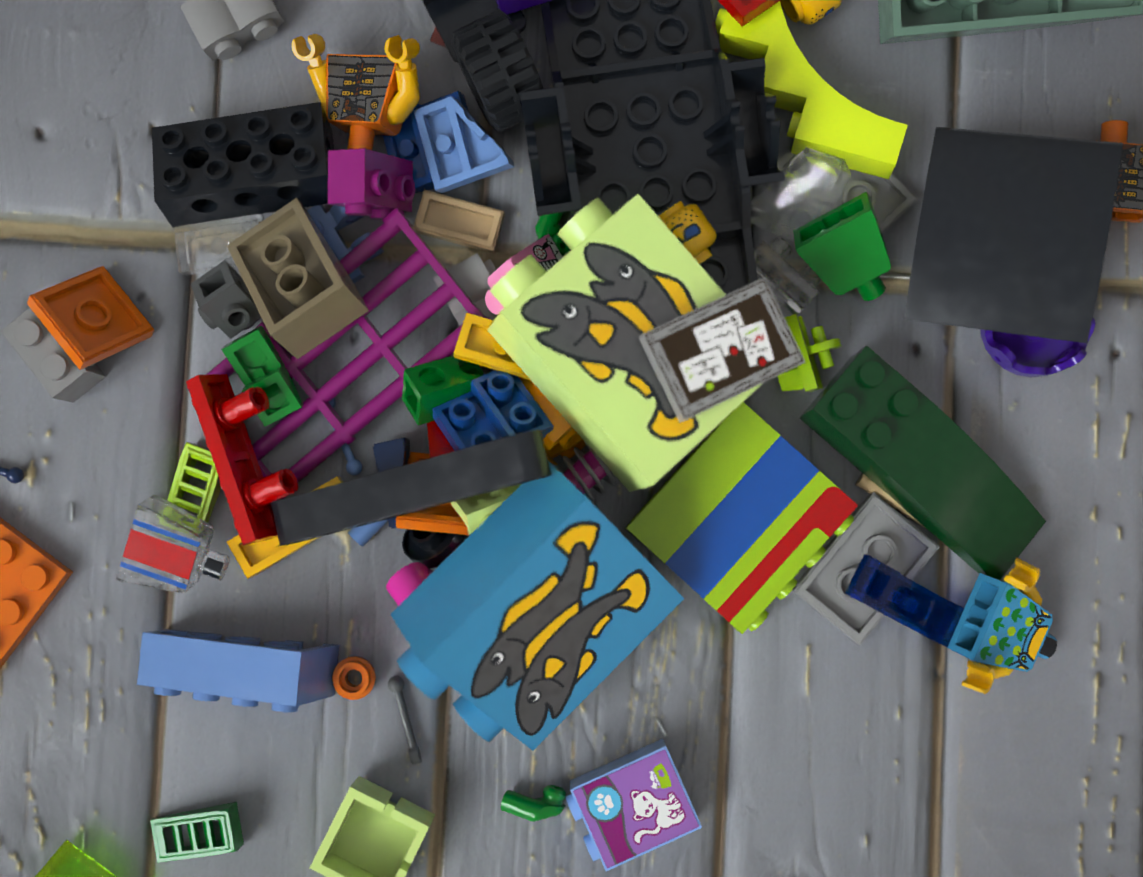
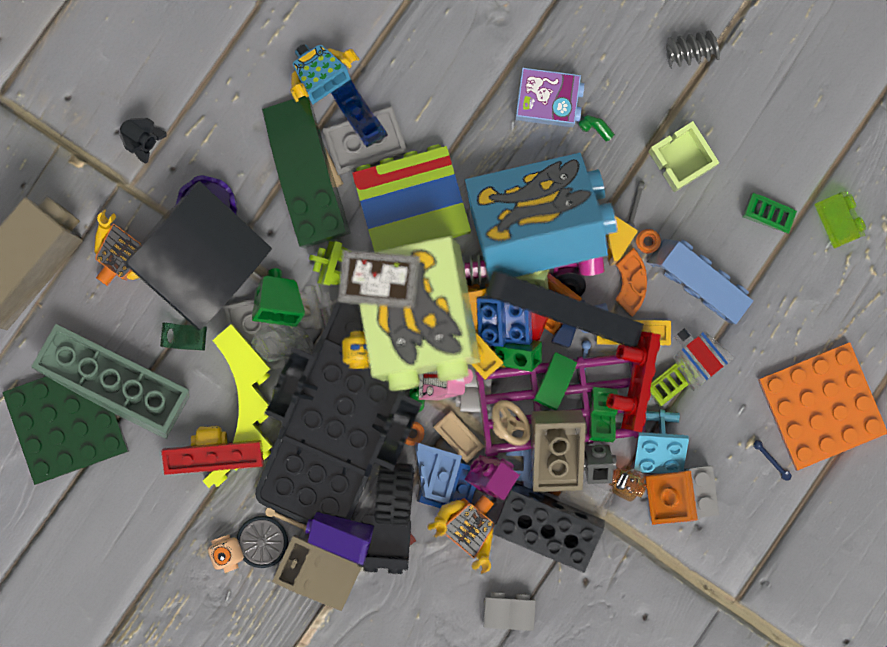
camera: 150 degrees left, 0 degrees up
none -> clear green bracket [160,322,207,351]
none -> orange plate [405,421,425,446]
none -> tan piece [492,400,531,446]
none -> green slope [534,352,578,411]
none -> yellow slope [605,216,638,266]
none -> clear orange head [609,465,647,502]
none -> orange tile [615,248,647,317]
none -> medium azure plate [634,409,689,474]

